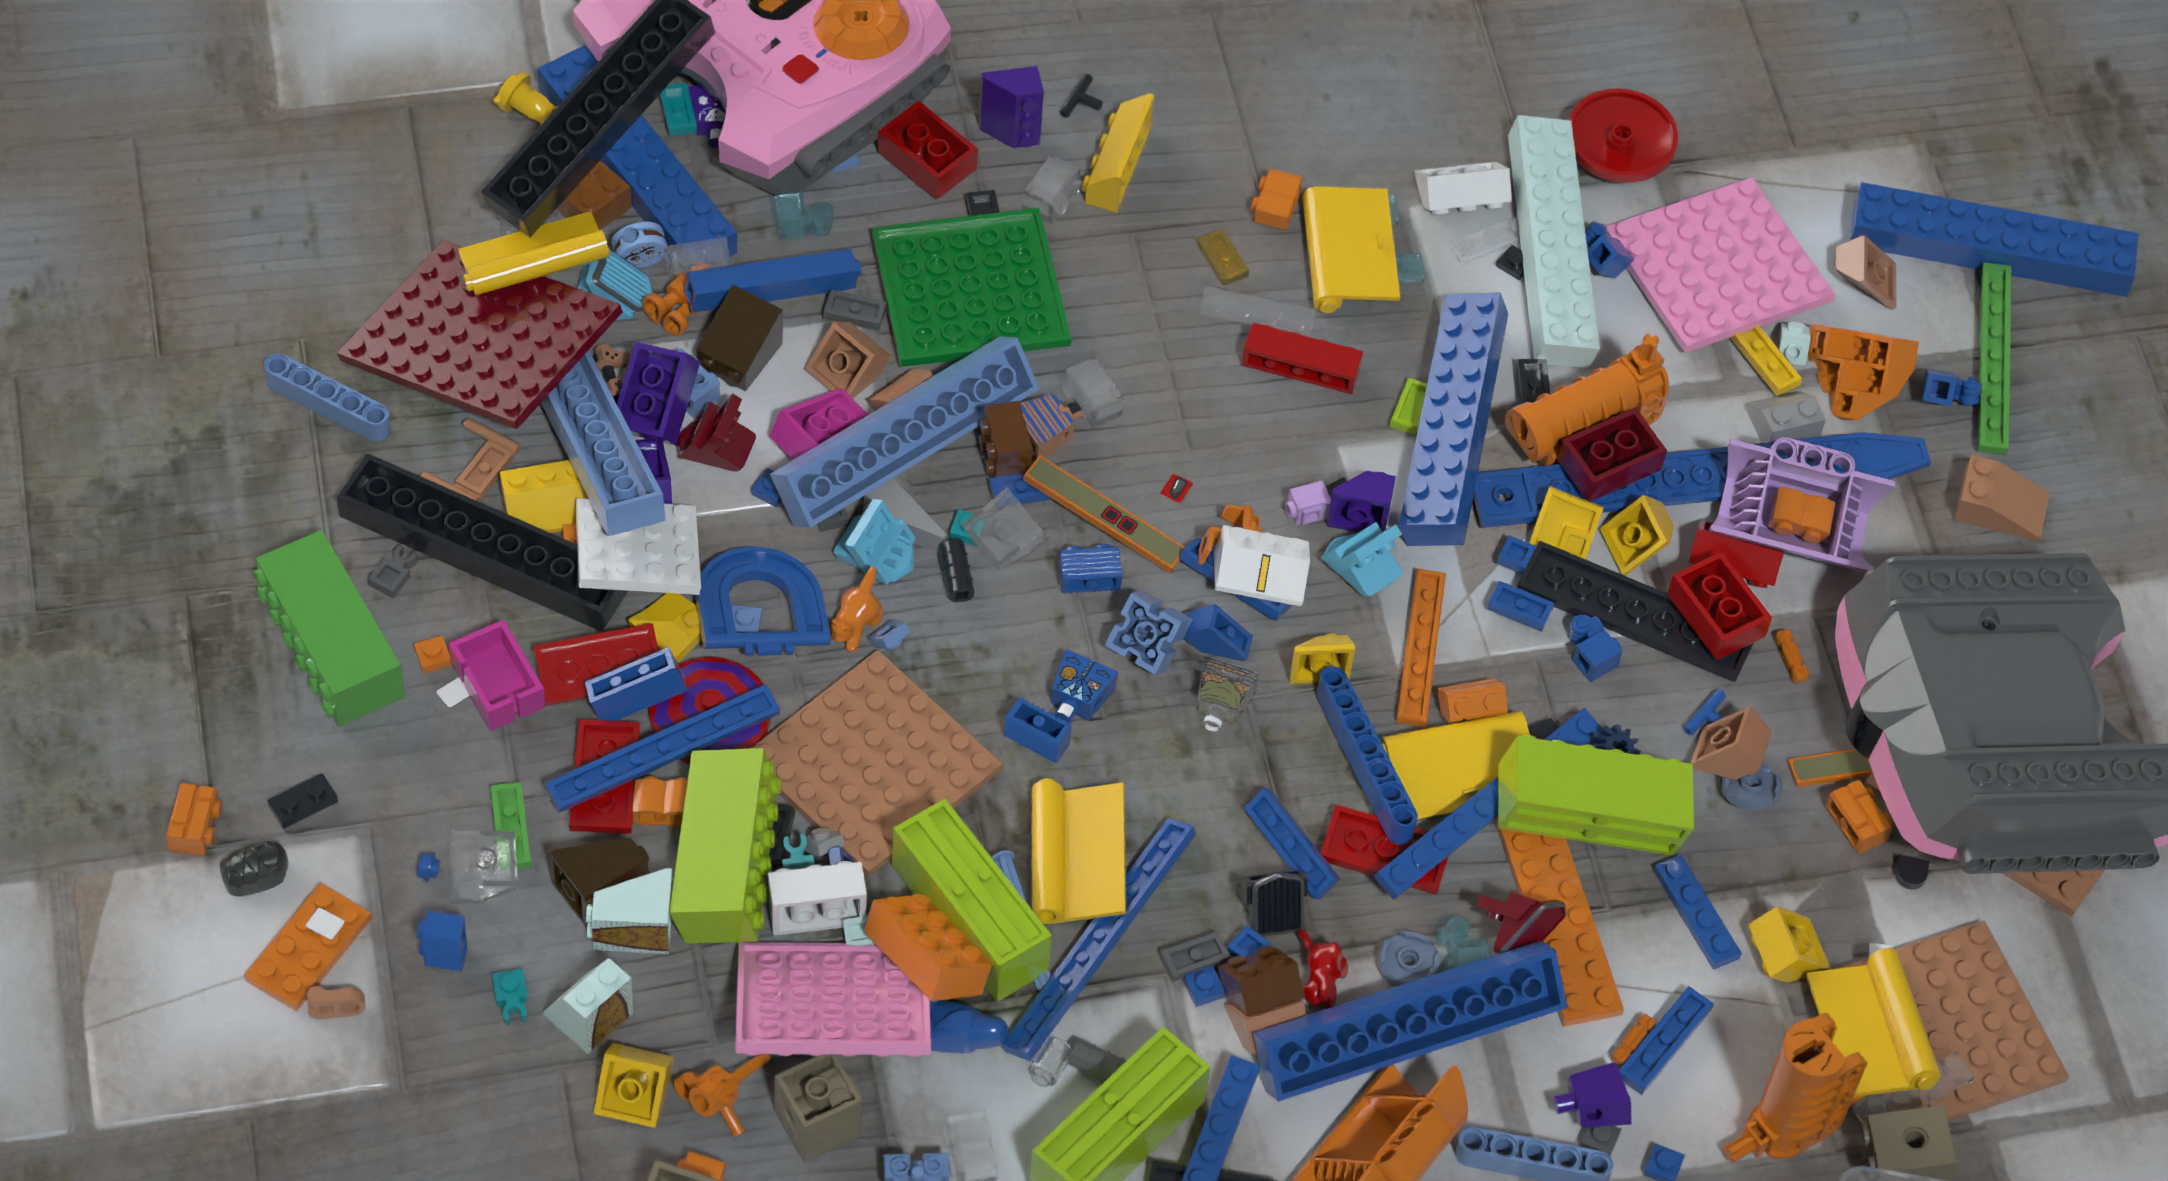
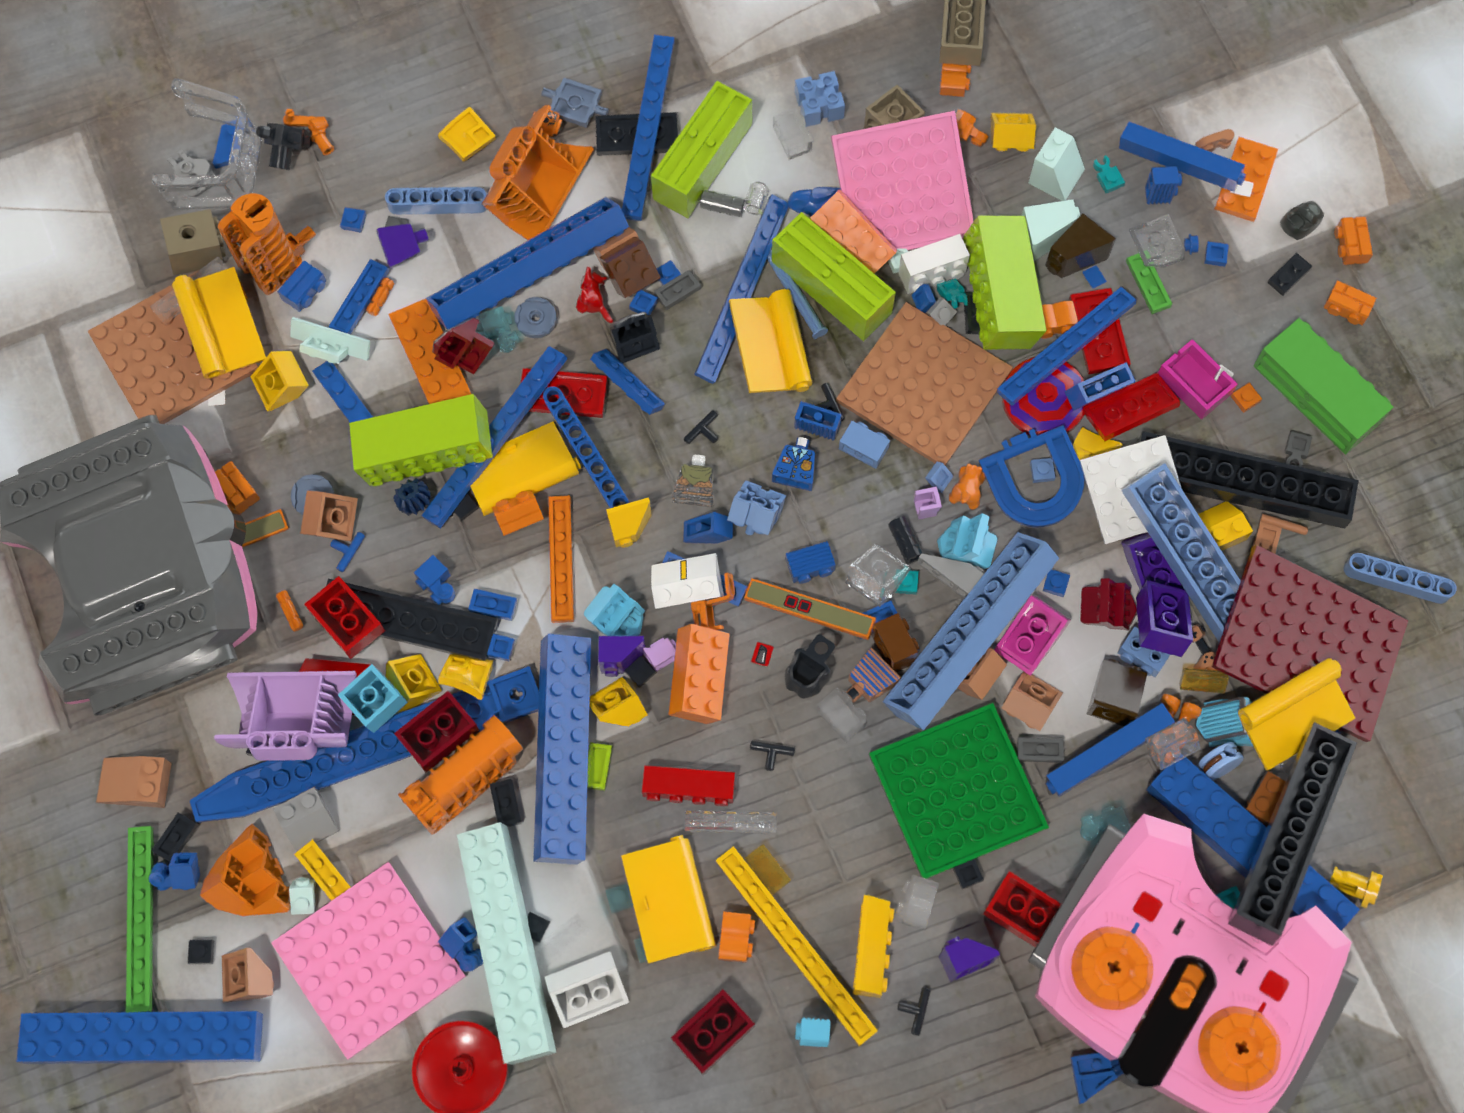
camera: 175 degrees right, 15 degrees up
orange brick [1768,487,1835,543] -> none
none -> black plate [152,812,198,862]
none -> black plate [187,940,214,965]
none -> blue brick [277,260,326,312]
none -> light aqua bracket [290,317,370,364]
none -> medium azure piece [338,664,407,733]
none -> yellow slope [589,677,648,727]
none -> orange brick [669,624,729,724]
none -> dark red brick [671,989,755,1076]
none -> black piece [683,410,718,444]
none -> yellow plate [715,846,878,1046]
none -> black piece [750,741,795,771]
none -> black piece [785,635,835,699]
none -> medium azure brick [795,1018,830,1047]
none -> black piece [815,383,845,422]
none -> medium blue brick [839,421,890,469]
none -> lavender window [913,487,942,520]
none -> blue brick [1119,122,1246,192]
none -> clear yellow plate [1179,668,1229,693]
none -> blue plate [1204,241,1229,267]
none -> orange brick [1323,280,1377,326]

